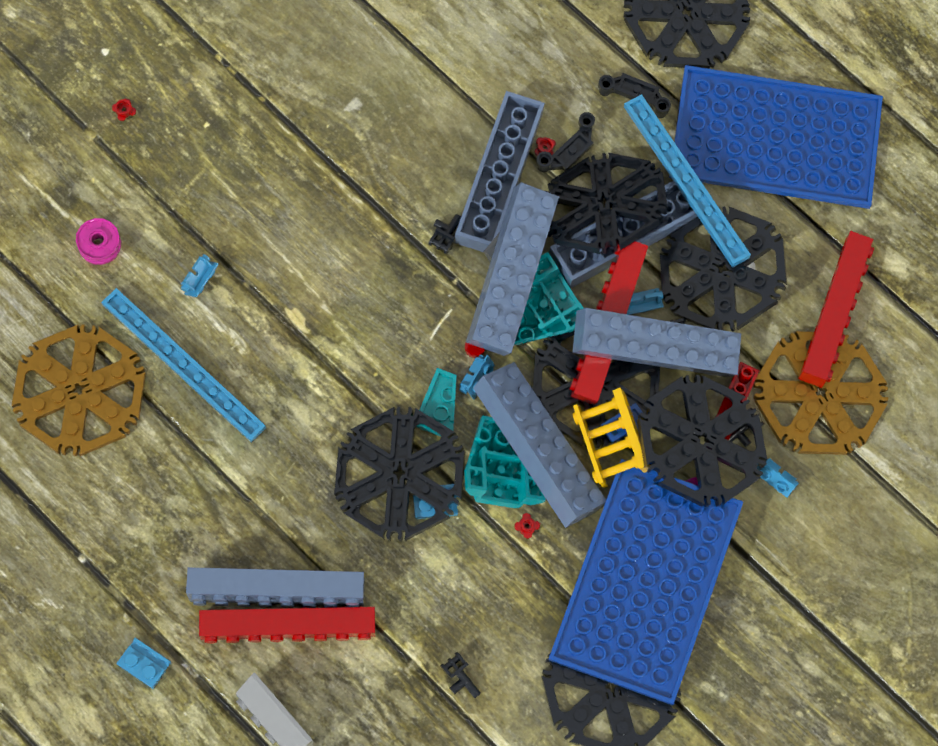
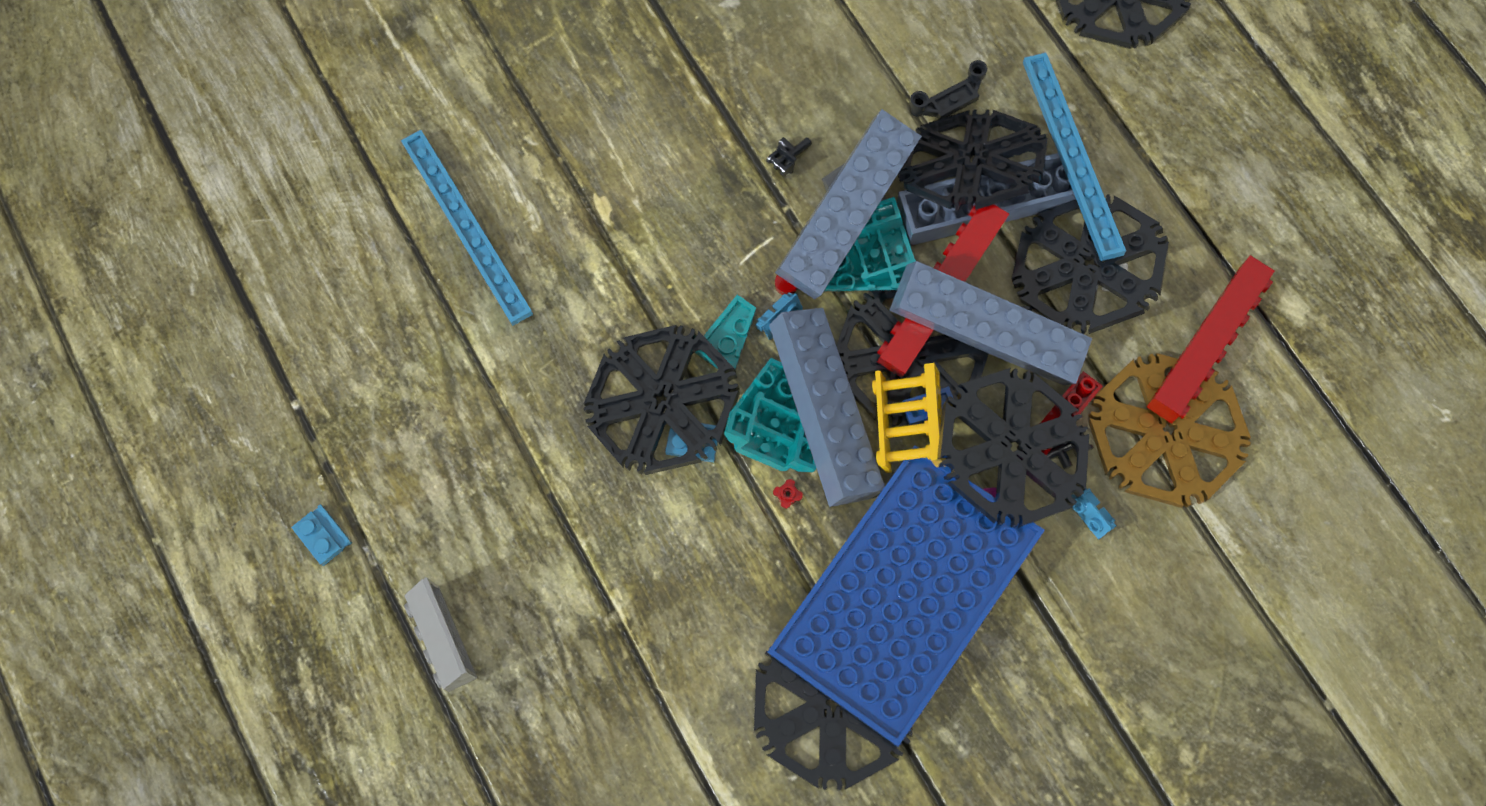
camera: 25 degrees right, 0 degrees up
pearl gold plate [12,324,146,457] -> none
dark pink wheel [76,218,121,265] -> none
dark azure hinge [181,254,219,297] -> none
sand blue brick [186,567,365,608] -> none
red brick [199,607,375,643] -> none
black arm [440,652,481,698] -> none
sand blue brick [455,91,545,252] -> none
red plate [534,137,556,156] -> none
black plate [598,73,671,118] -> none
dark azure hinge [627,288,664,315] -> none
blue plate [669,65,883,209] -> none

